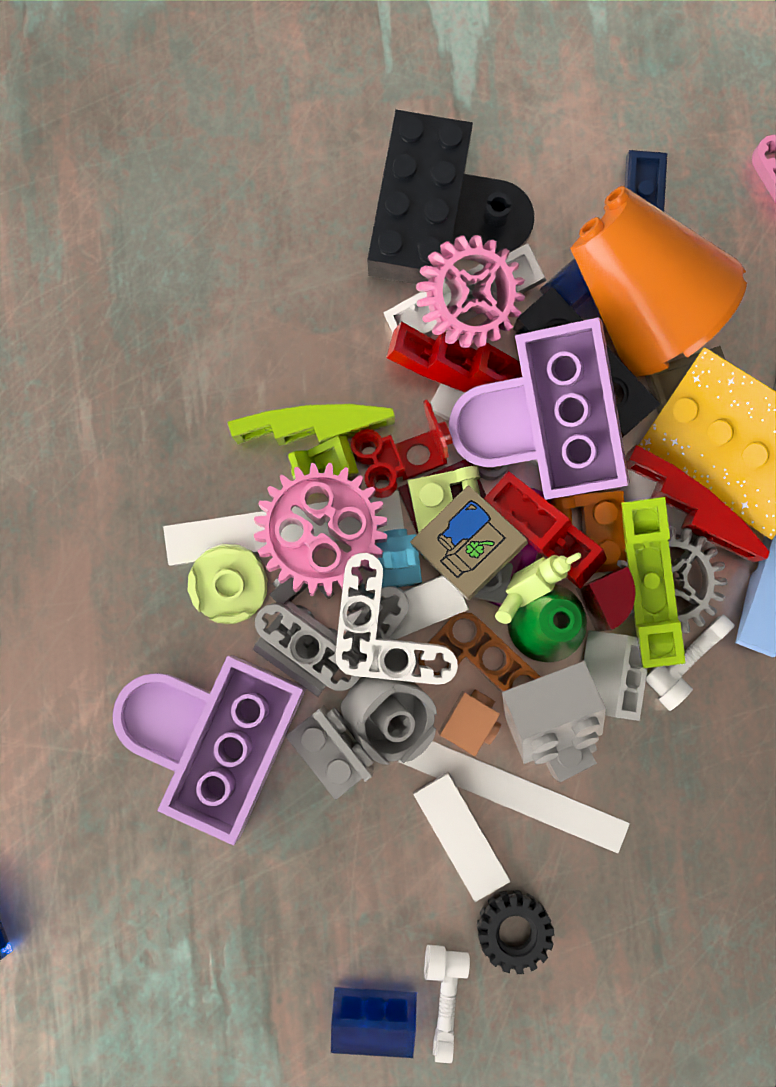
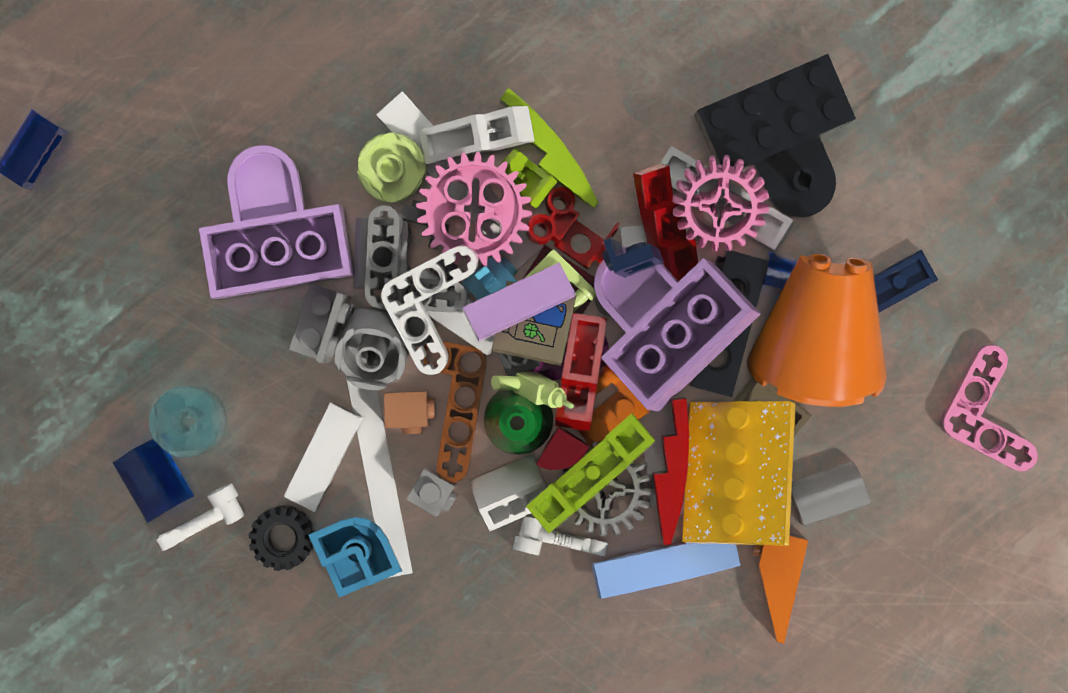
camera: 60 degrees right, 5 degrees up
light grey brick [502,661,606,764] -> none
none -> clear light blue brick [149,386,227,458]
none -> dark azure brick [309,517,402,598]
none -> white slope [419,106,535,164]
none -> lavender tile [463,262,575,342]
none -> dark blue bracket [603,237,664,278]

